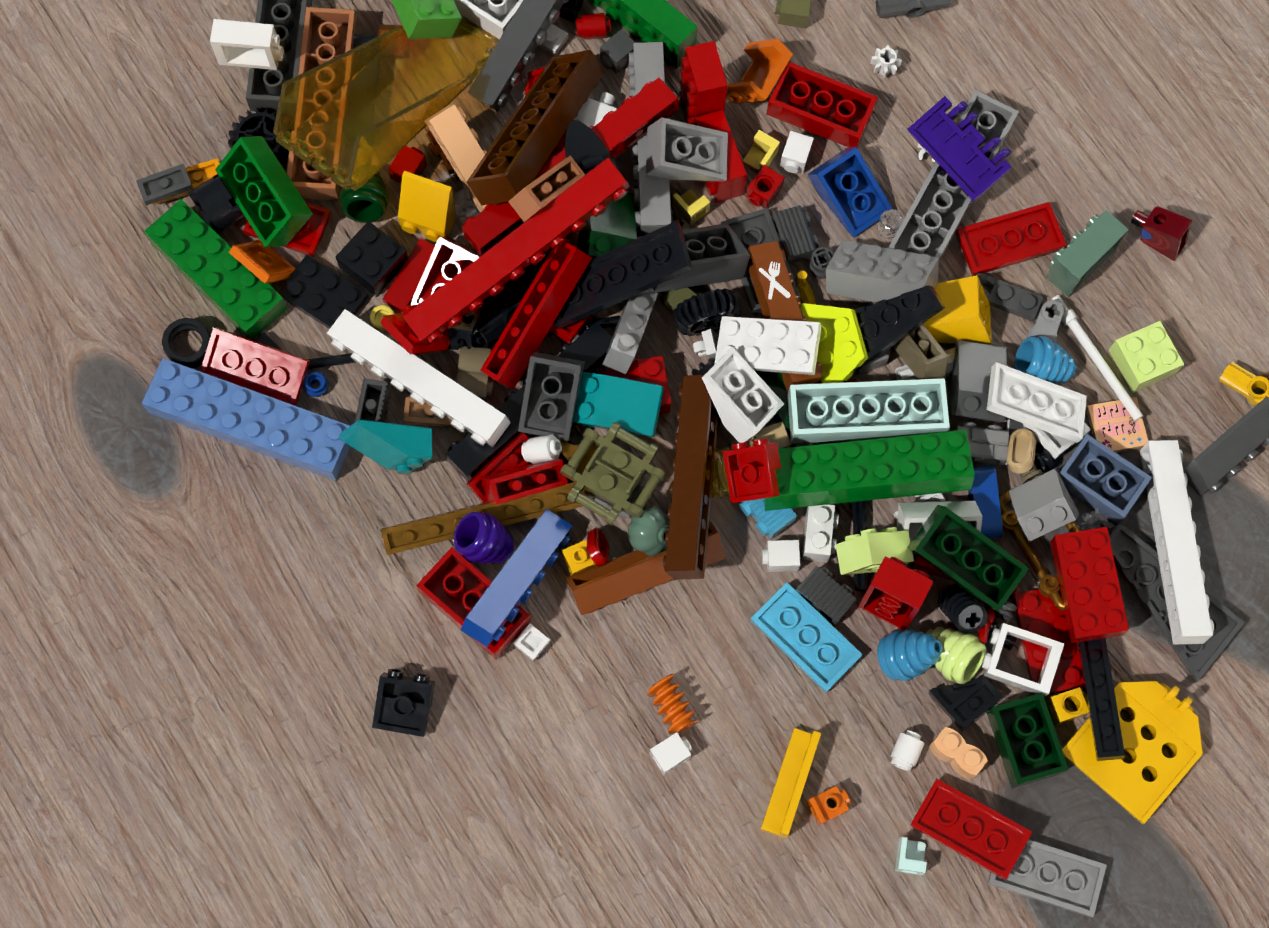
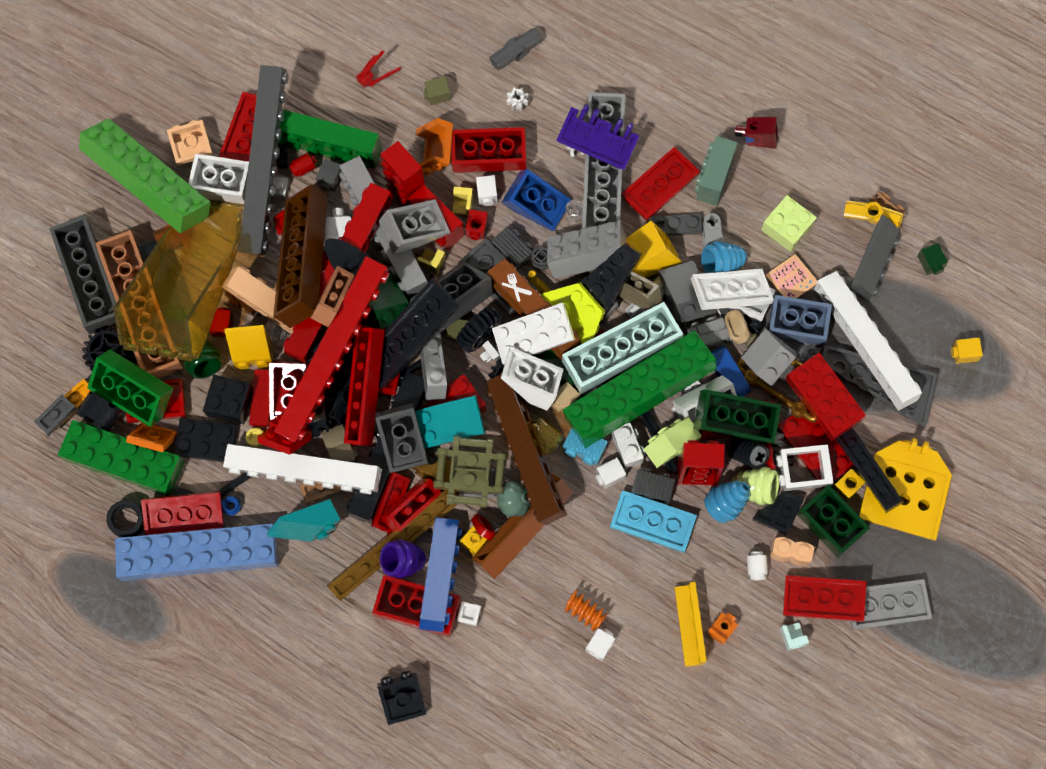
camera: 20 degrees left, 0 degrees up
white window [210,19,284,70] -> none
dark grey brick [354,378,391,423] -> none
white brick [521,434,562,464] -> none
red plate [722,438,781,503] -> none
white bar [1051,295,1143,422] -> none

